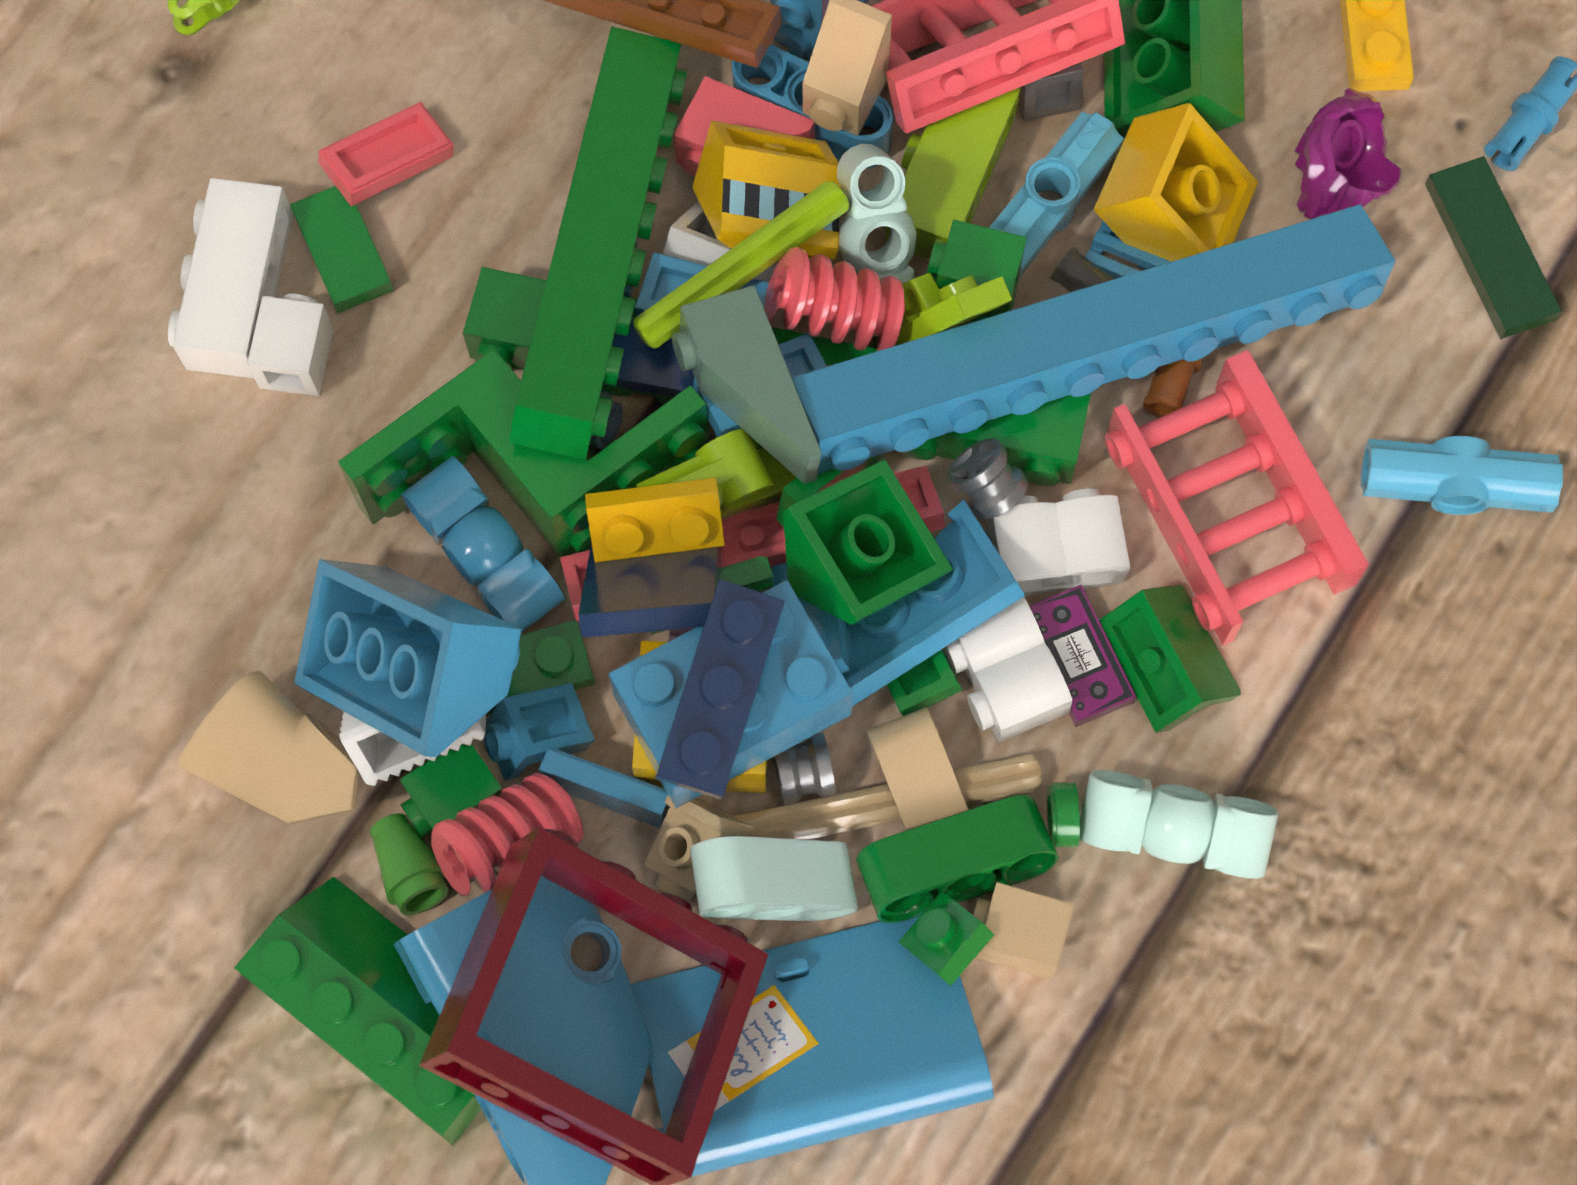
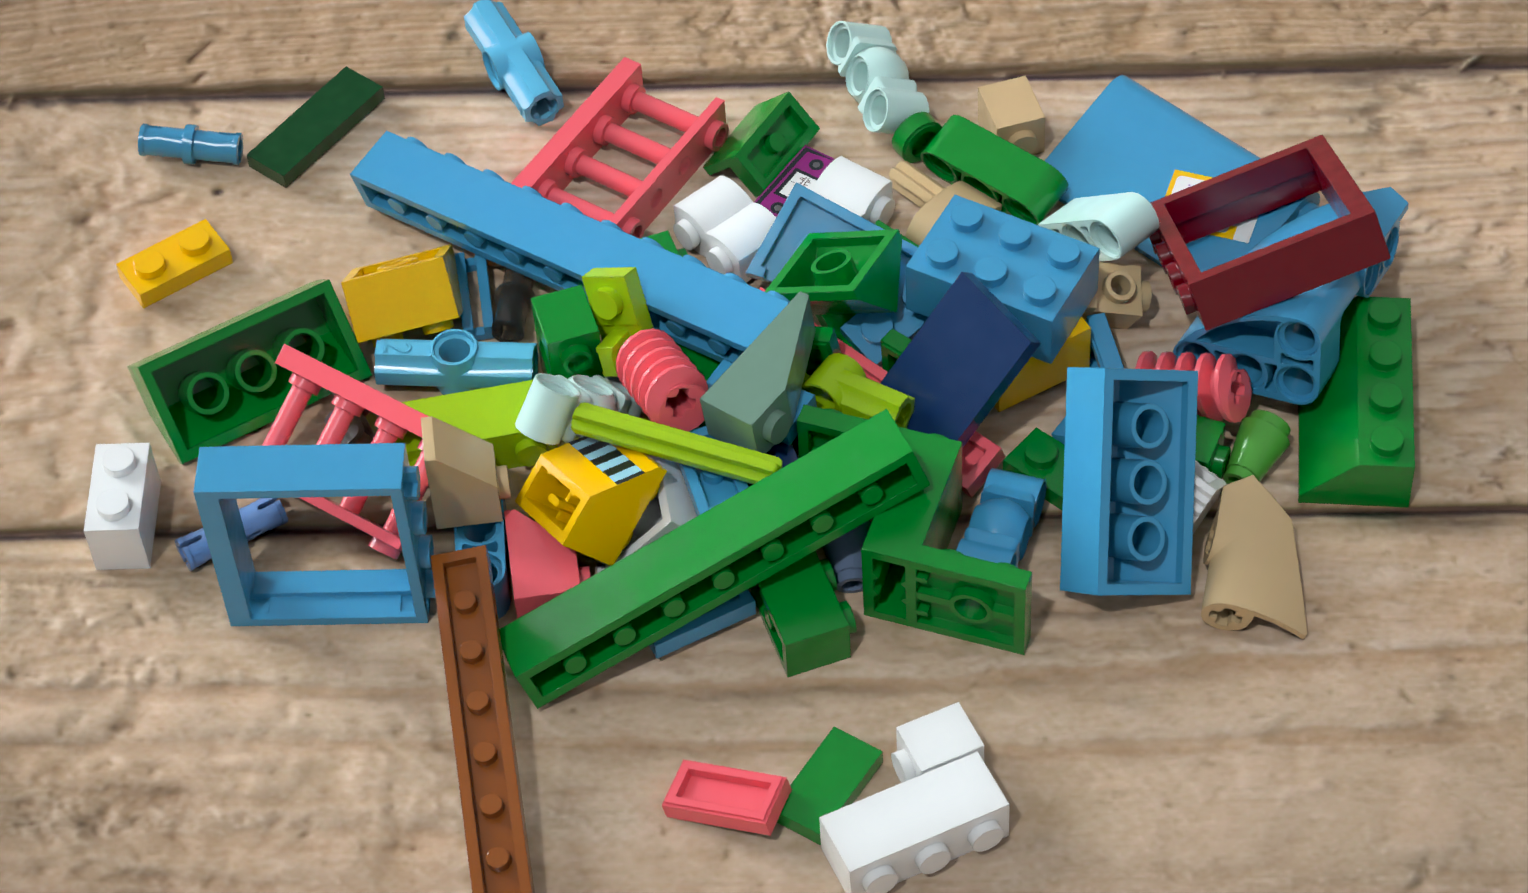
camera: 120 degrees left, 20 degrees down
yellow plate [585,477,725,563] -> none
dark blue plate [655,579,785,800] -> none
green plate [898,891,994,986] -> none
flat silver wheel [947,439,1028,519] -> none
magenta hair [1294,88,1402,219] -> none

